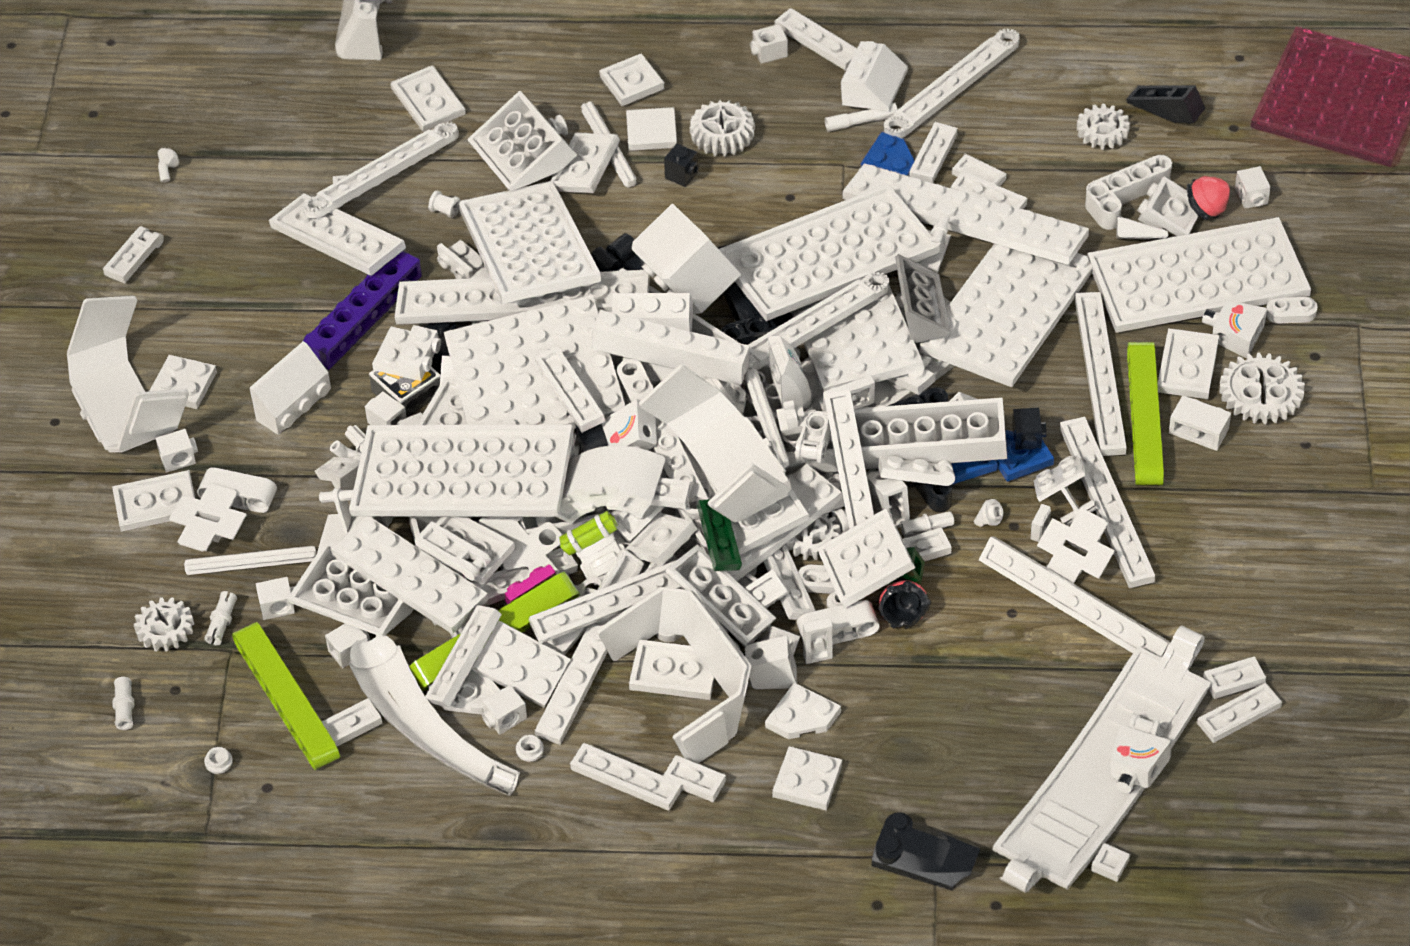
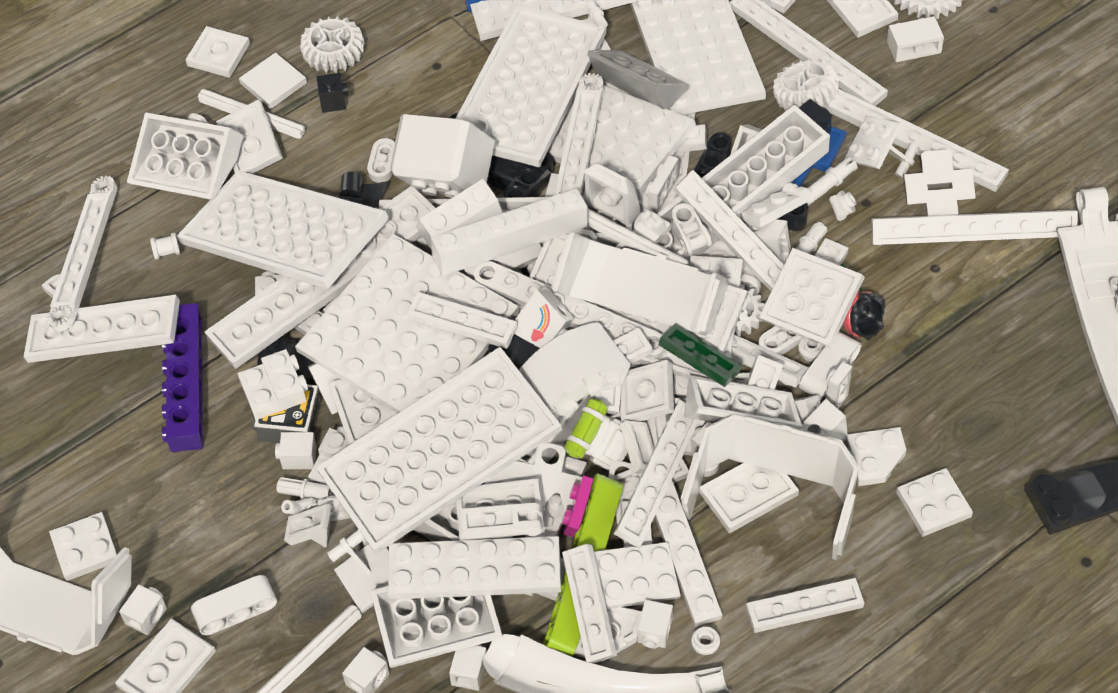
camera: 40 degrees left, 5 degrees up
white piece [169,483,247,552] -> none
white slope [250,342,331,435] -> none
white tile [391,65,466,132] -> none
white bracket [437,240,487,279] -> none
white plate [663,755,726,802] -> none
white tile [1031,504,1051,542] -> none
lime beam [1127,342,1164,485] -> none
none -> white gear [773,58,839,111]
none -> white pin [807,156,857,206]

